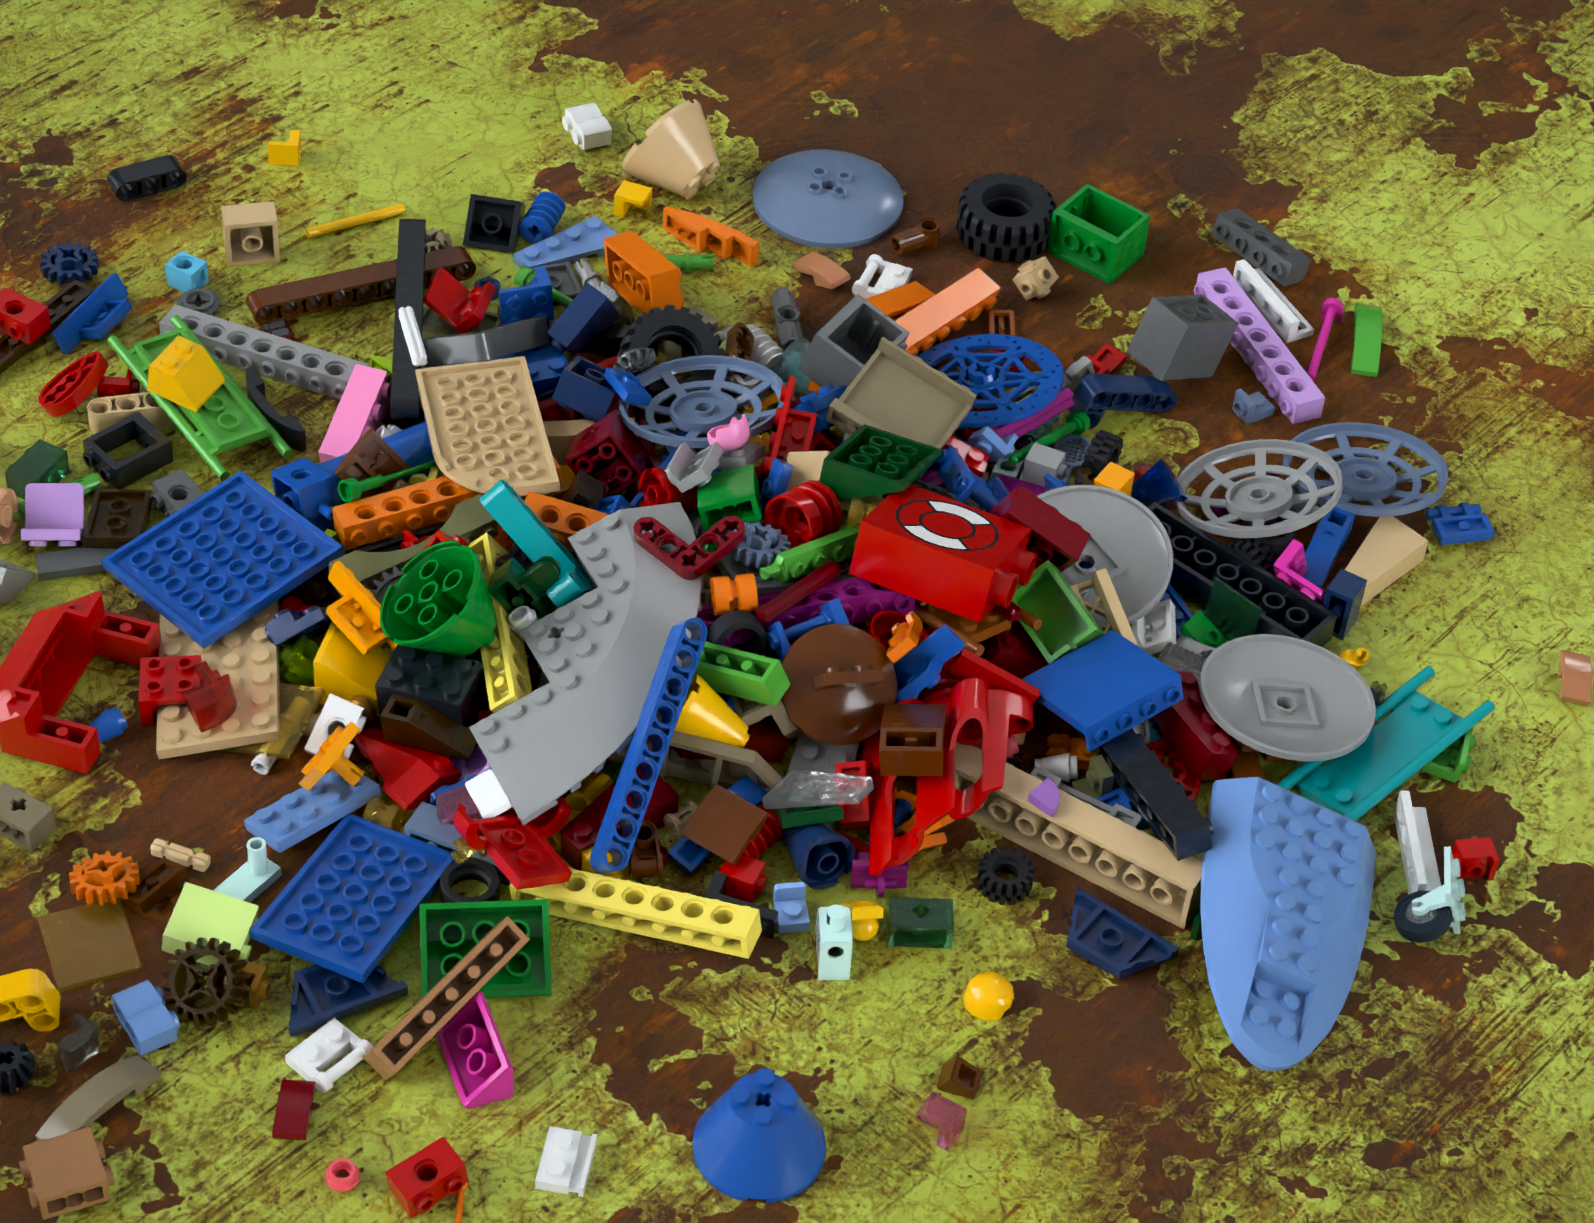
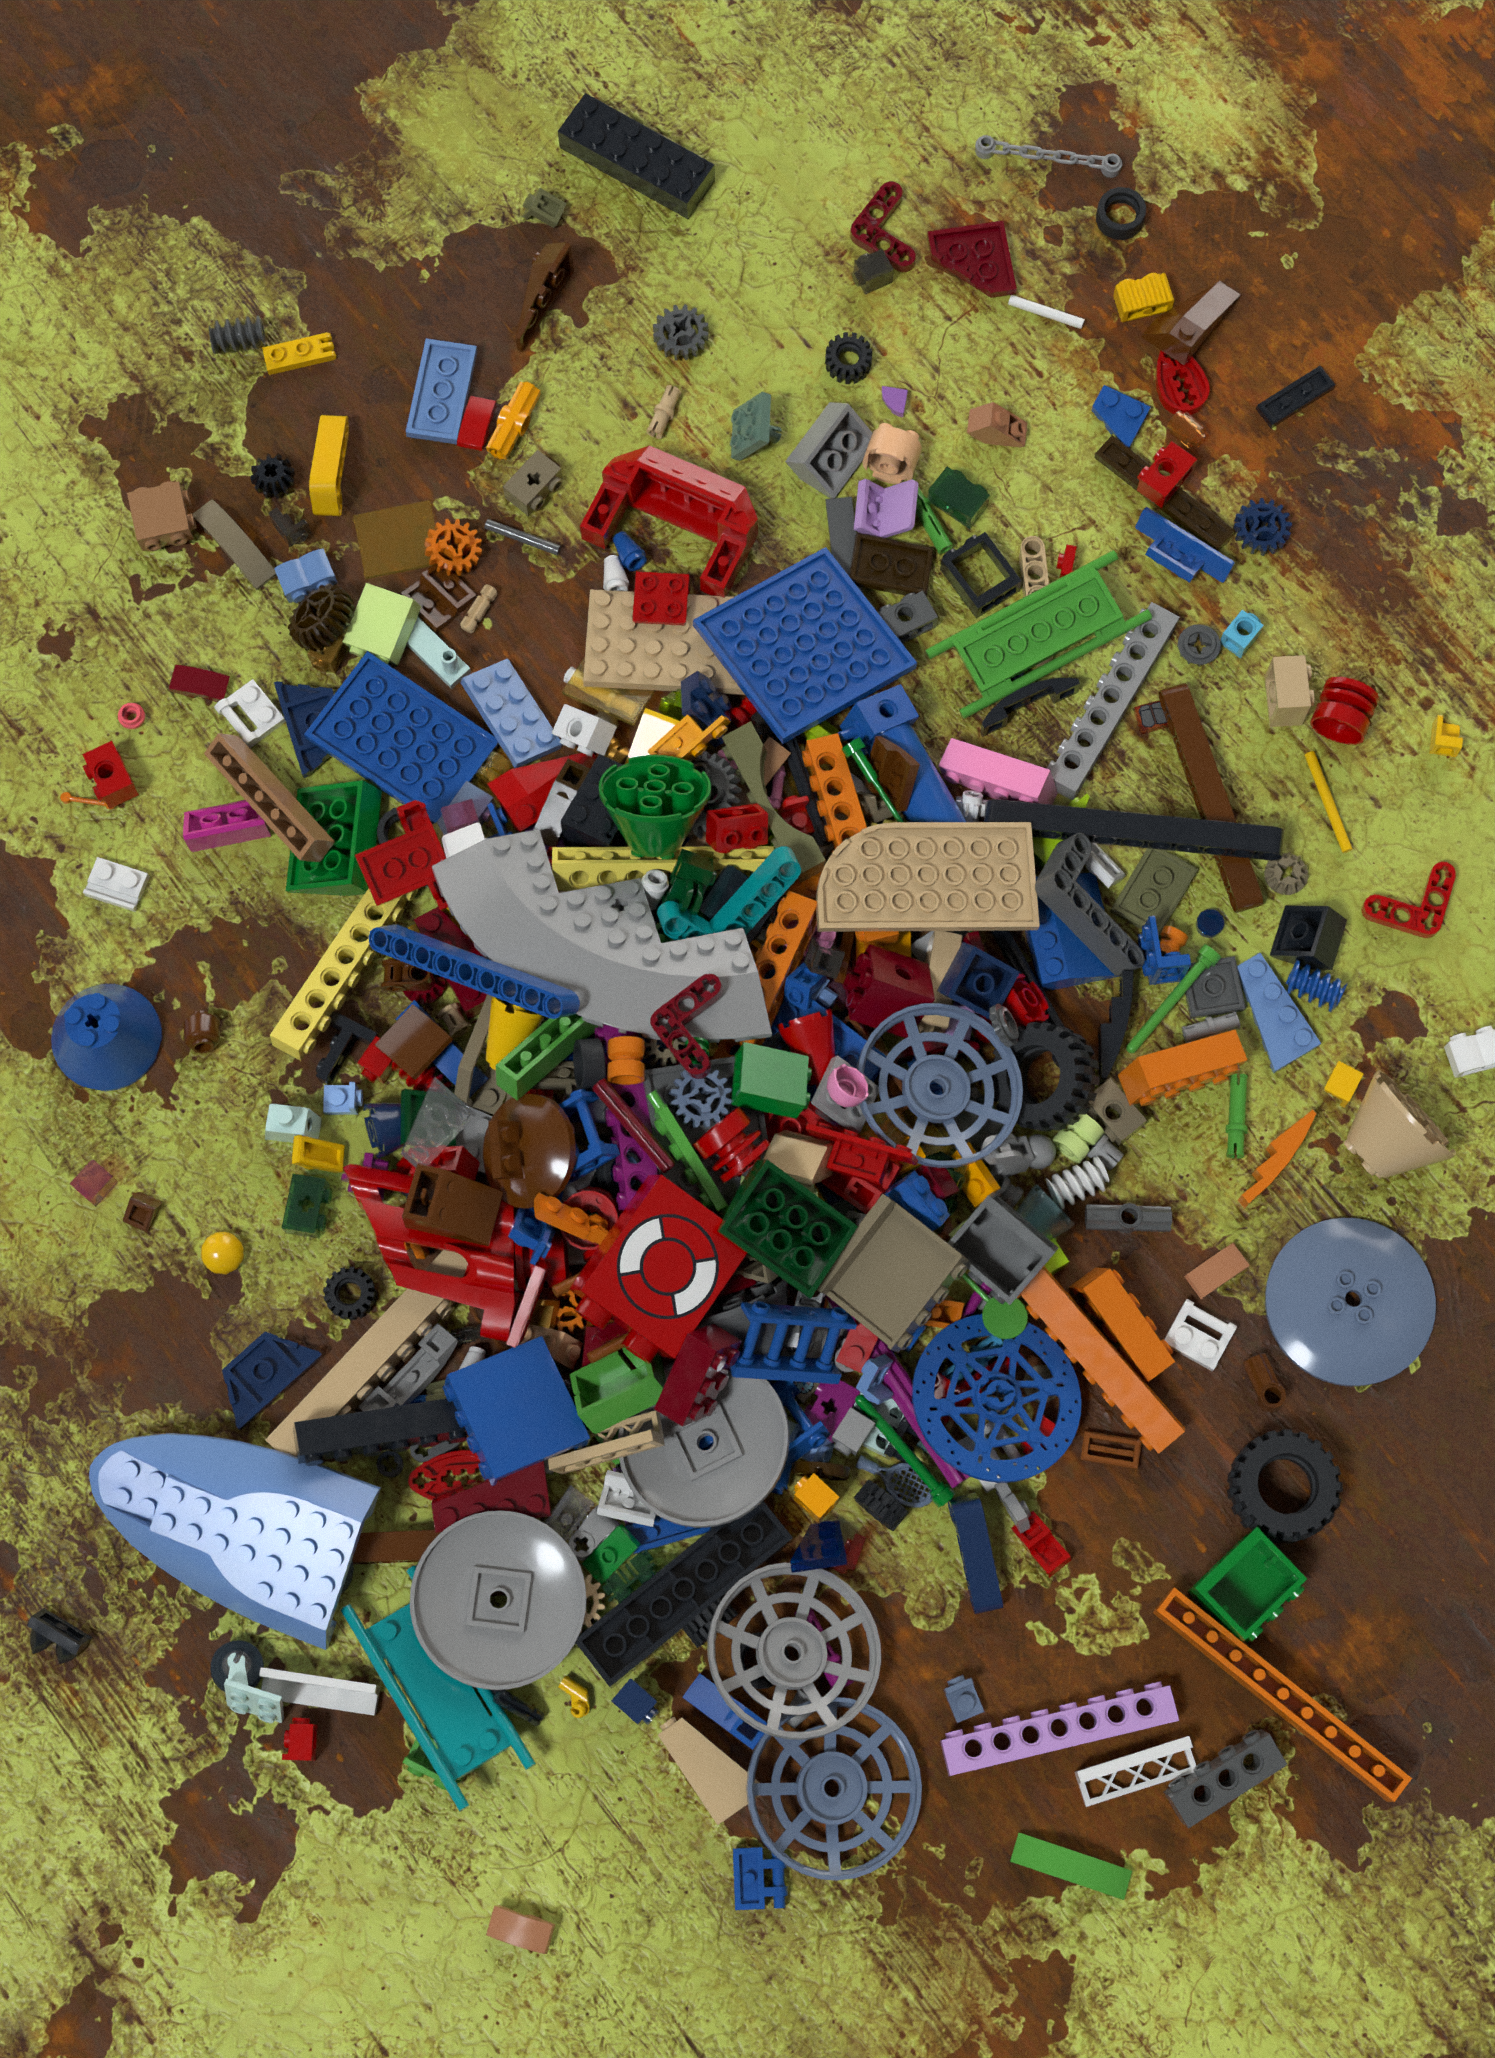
camera: 105 degrees right, 30 degrees up
red piece [38,351,109,417] -> none
black beam [107,155,187,201] -> none
yellow slope [147,335,225,412] -> none
clear red brick [183,661,237,733] -> none
light orange plate [299,722,365,791] -> none
white axle [398,306,427,367] -> none
red bracket [423,267,497,334] -> none
dark blue slope [547,283,620,356] -> none
clear smoke slope [597,281,635,325] -> none
blue plate [604,367,652,406] -> none
light grey bracket [665,442,724,493] -> none
reddish brown beam [725,322,754,376] -> none
blue plate [761,458,793,516] -> none
clear yellow wheel [847,498,880,528] -> none
tan brick [1012,256,1059,301] -> none
medium lavender tile [1028,778,1060,817] -> none
dark grey container [1127,295,1239,382] -> none
dark pink bracket [1273,539,1325,606] -> none
dark pink piece [1307,298,1345,381] -> none
none -> black tile [27,1608,92,1664]
none -> reddish brown head [183,1010,220,1053]
none -> dark grey bar [484,519,561,556]
none -> white cone [603,555,629,591]
none -> orange brick [1153,1587,1412,1802]
none -> red wheel [1310,677,1380,745]
none -> red beam [1361,862,1456,938]

